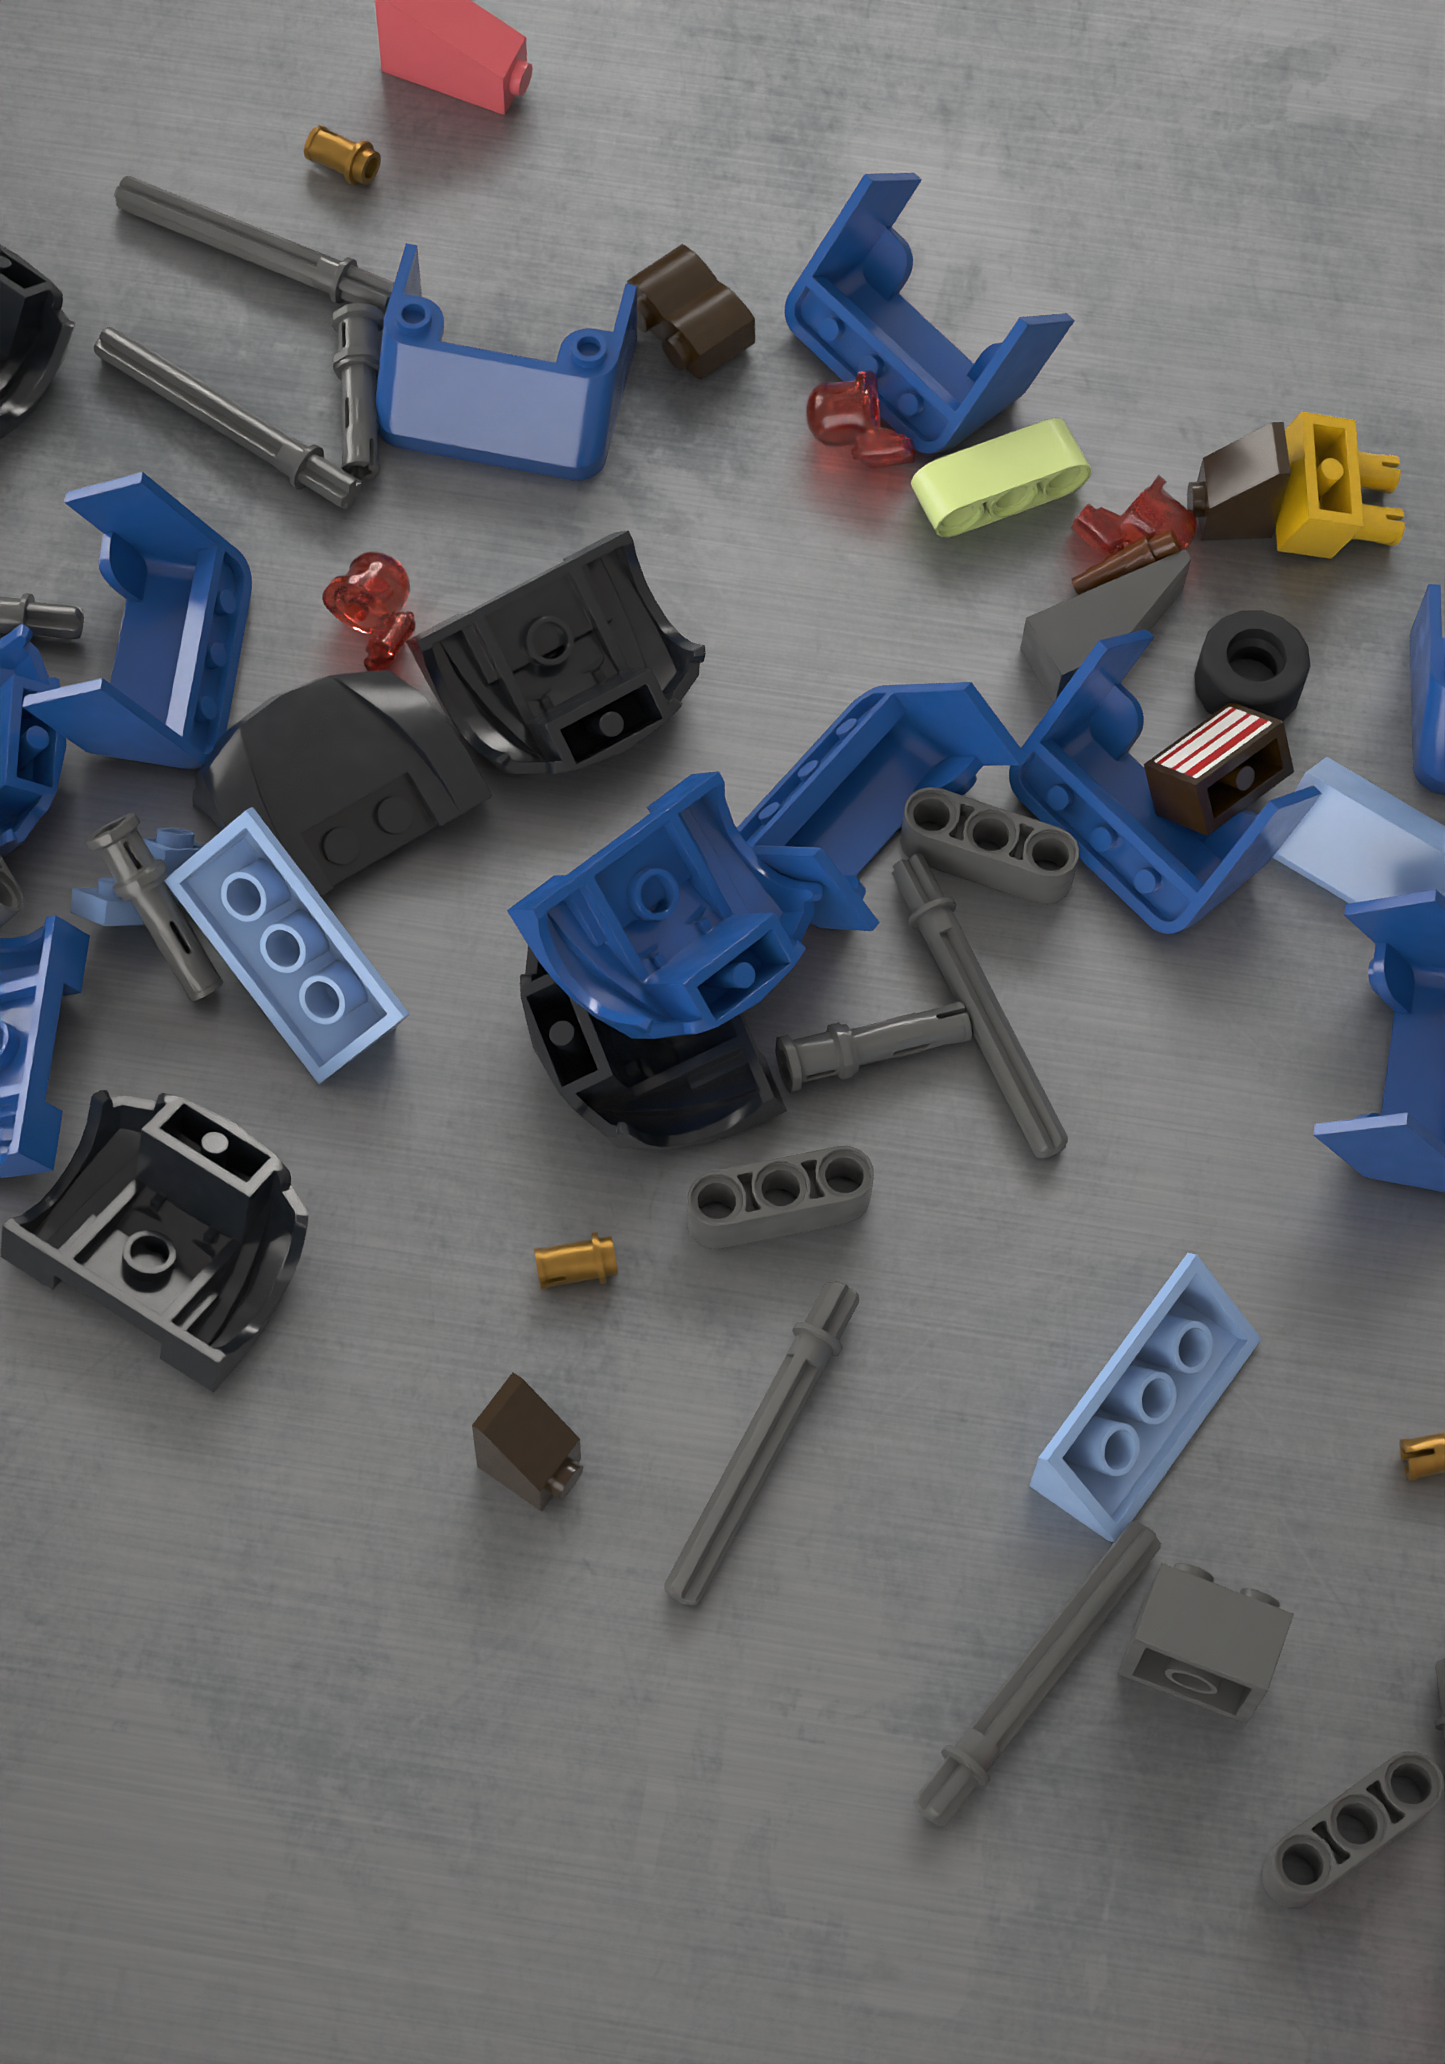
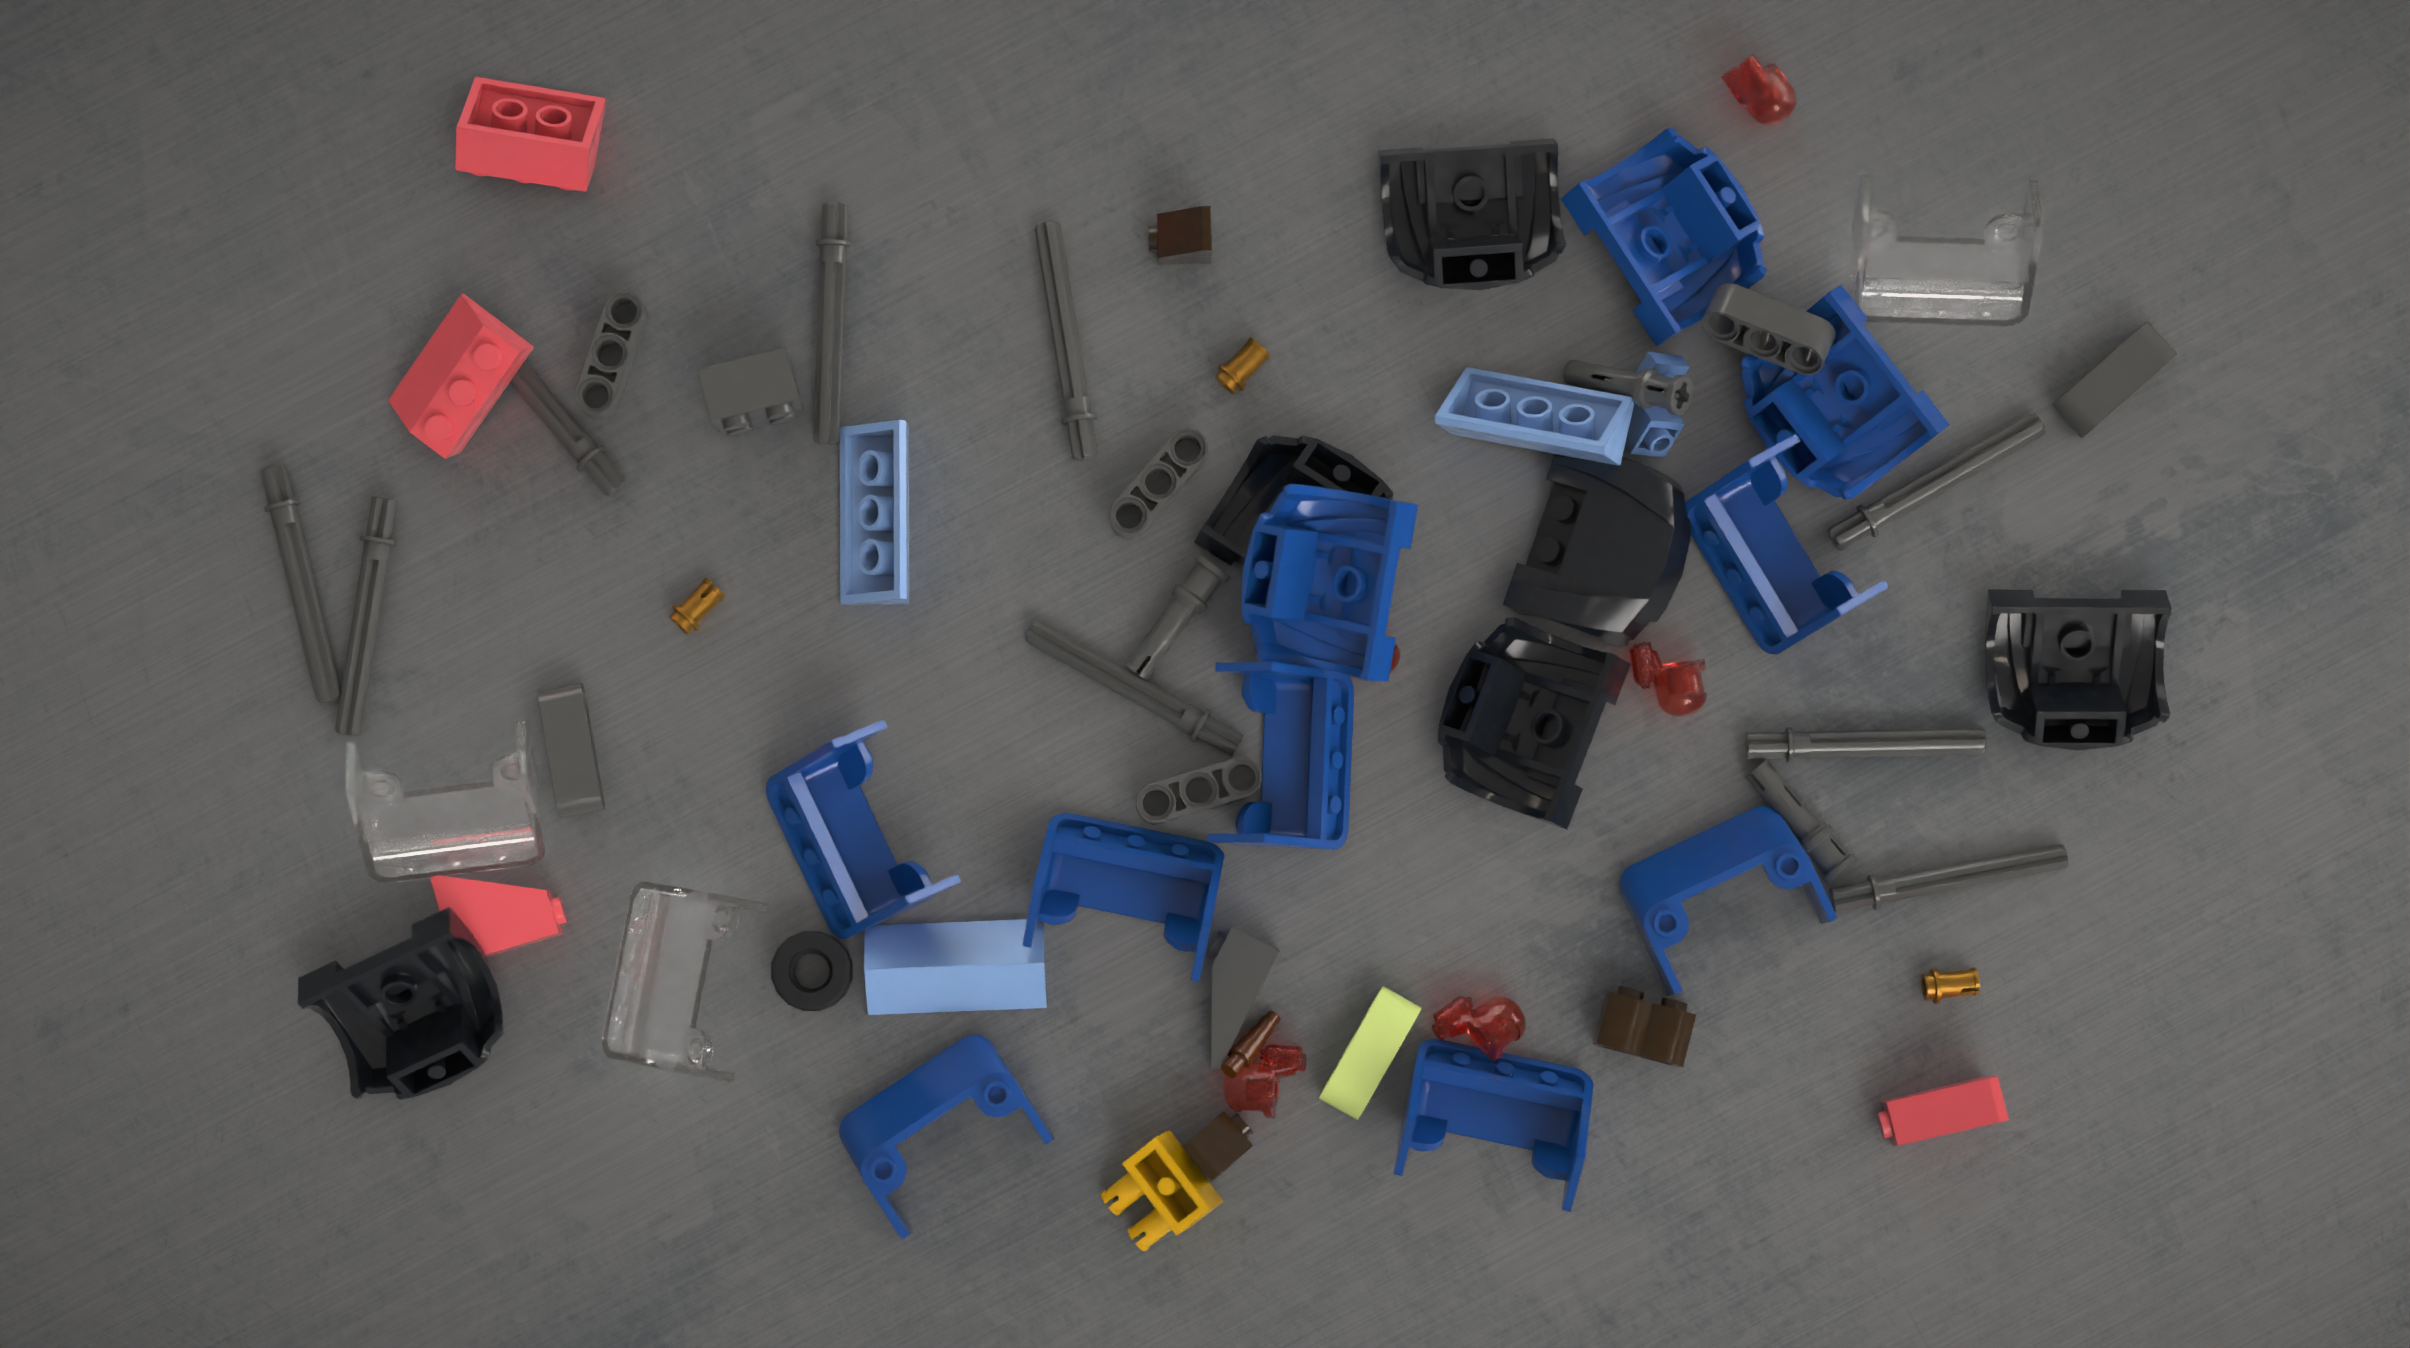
camera: 140 degrees right, 20 degrees up
dark brown brick [1144,702,1294,836] -> none
black tyre [1194,610,1311,721] -> none

